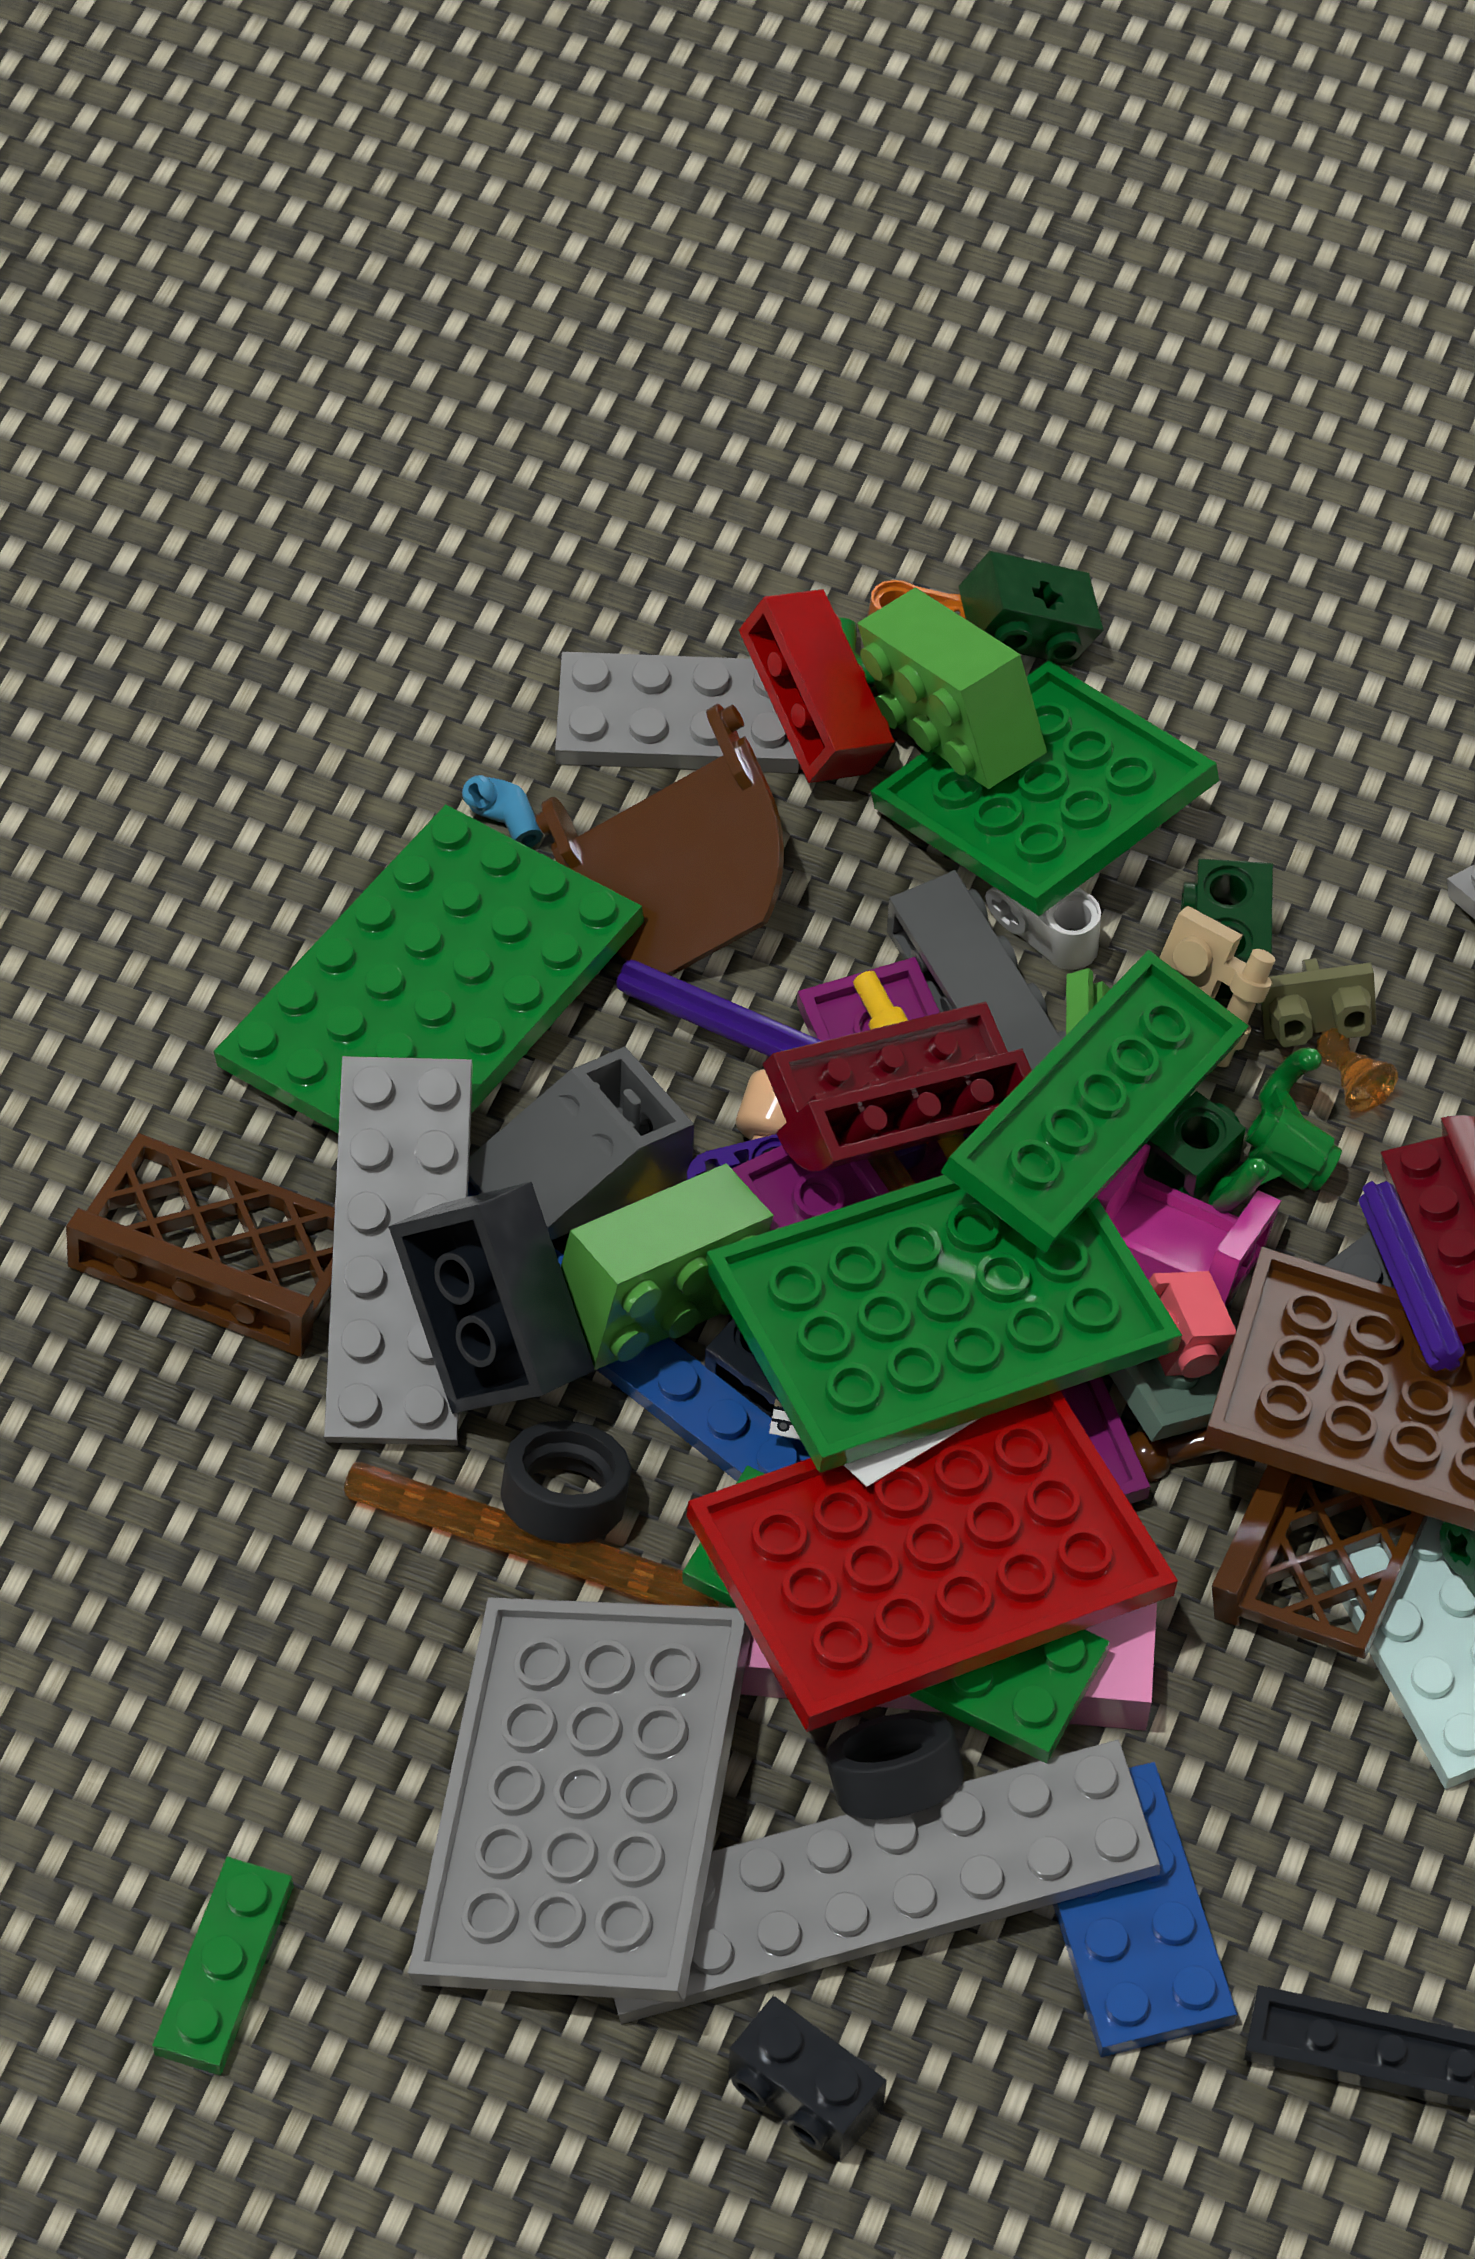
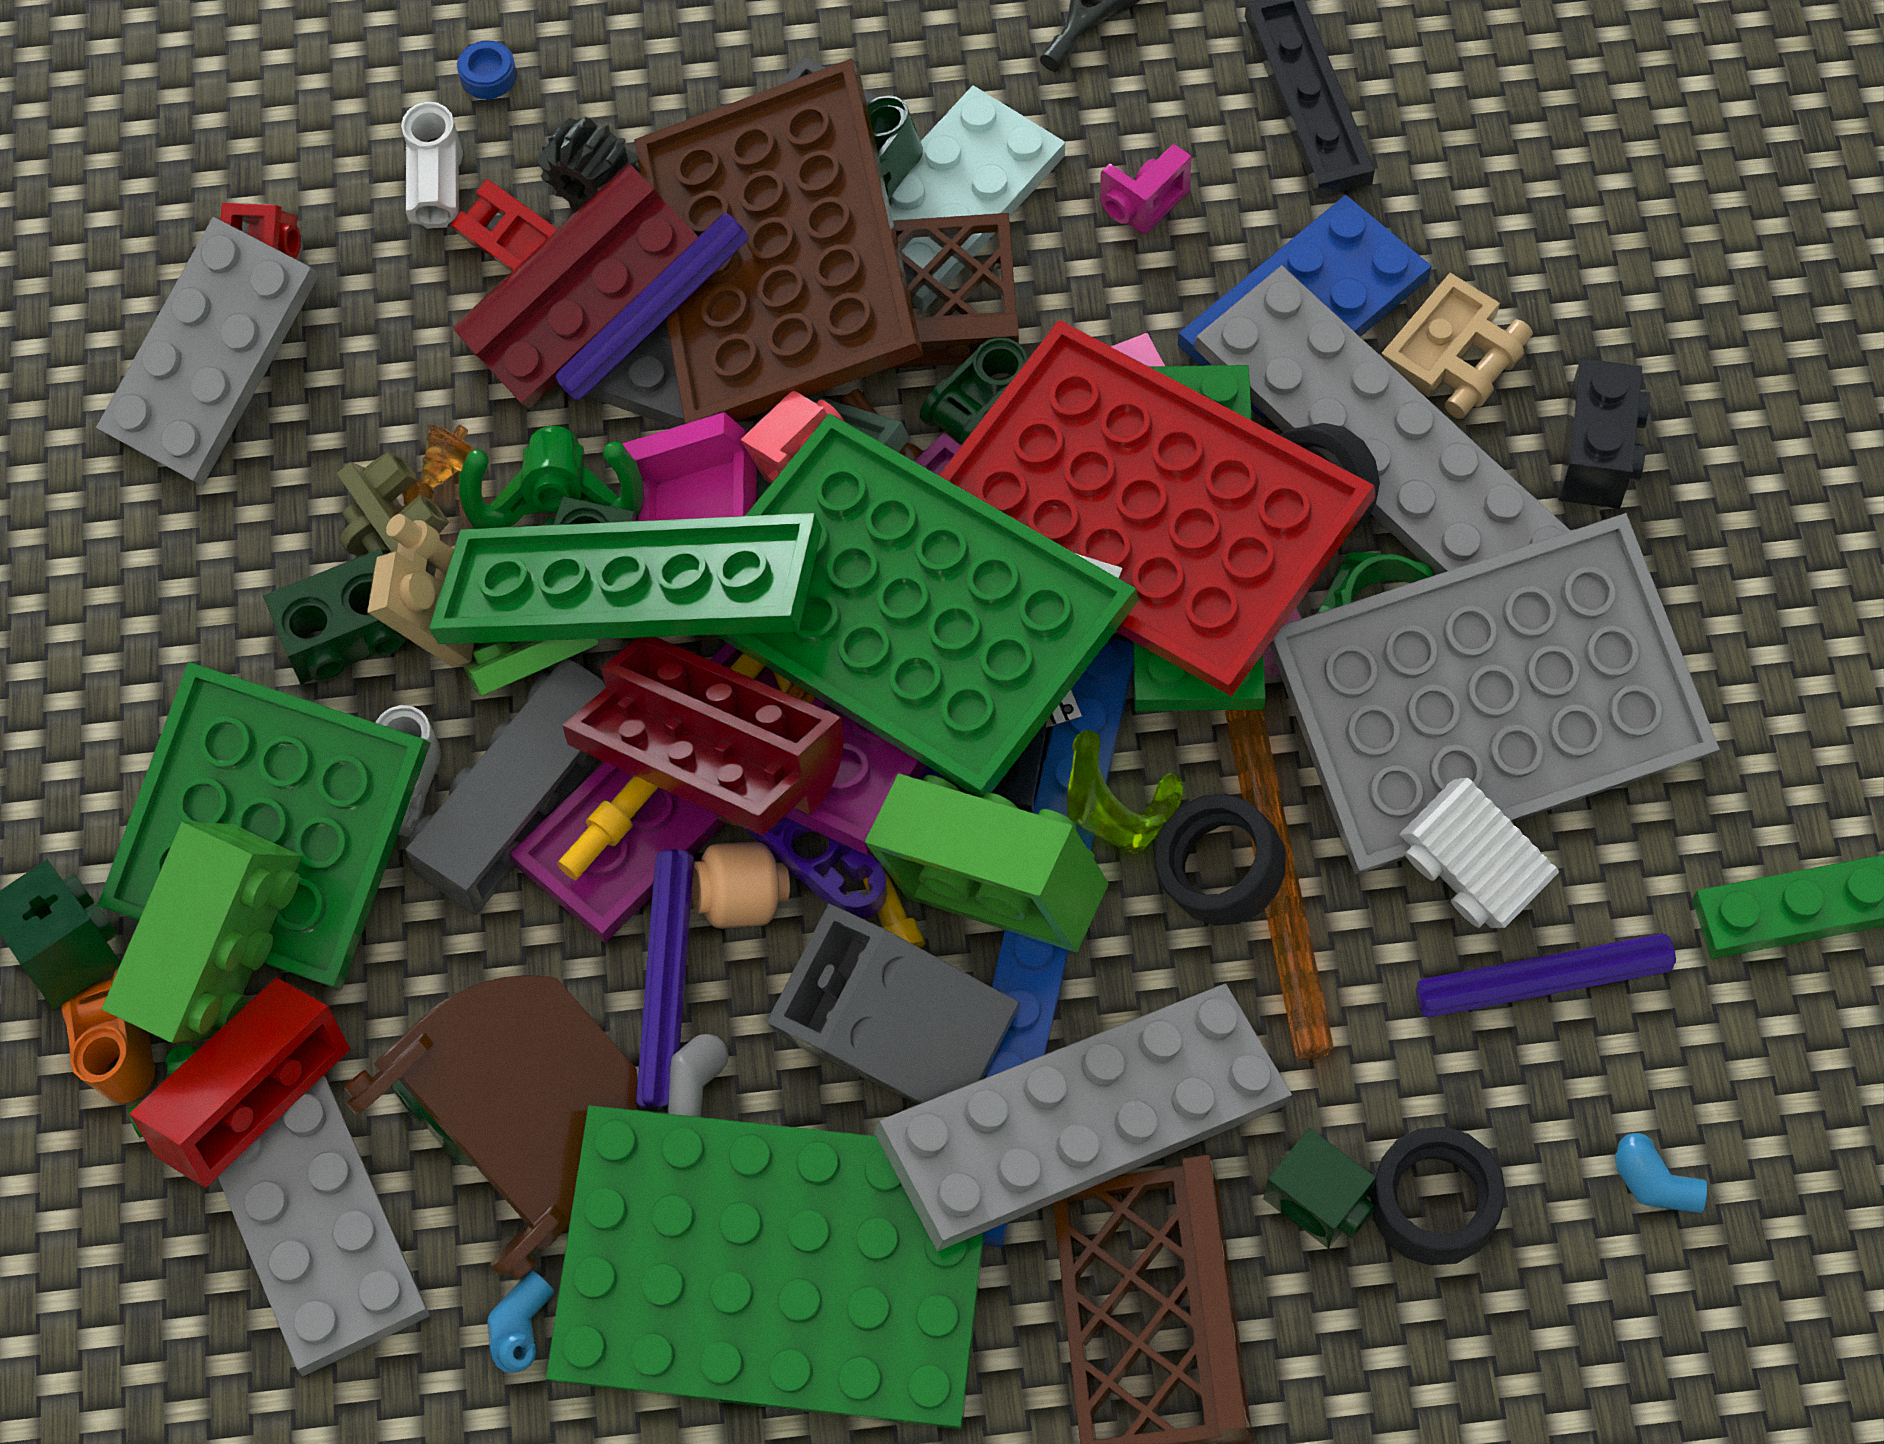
camera: 115 degrees left, 5 degrees up
black brick [388,1182,595,1414] -> none
none -> light grey arm [668,1034,729,1117]
none -> dark green piece [919,337,1028,446]
none -> clear neon green helmet [1067,729,1183,854]
none -> dark pink bracket [1100,144,1192,235]
none -> dark green brick [1263,1127,1376,1249]
none -> green helmet [1317,552,1435,614]
none -> black tyre [1370,1126,1506,1266]
none -> tan plate [1381,273,1533,419]
none -> white brick [1399,778,1559,928]
none -> dark purple axle [1416,933,1676,1018]
none -> dark azure arm [1615,1133,1707,1214]

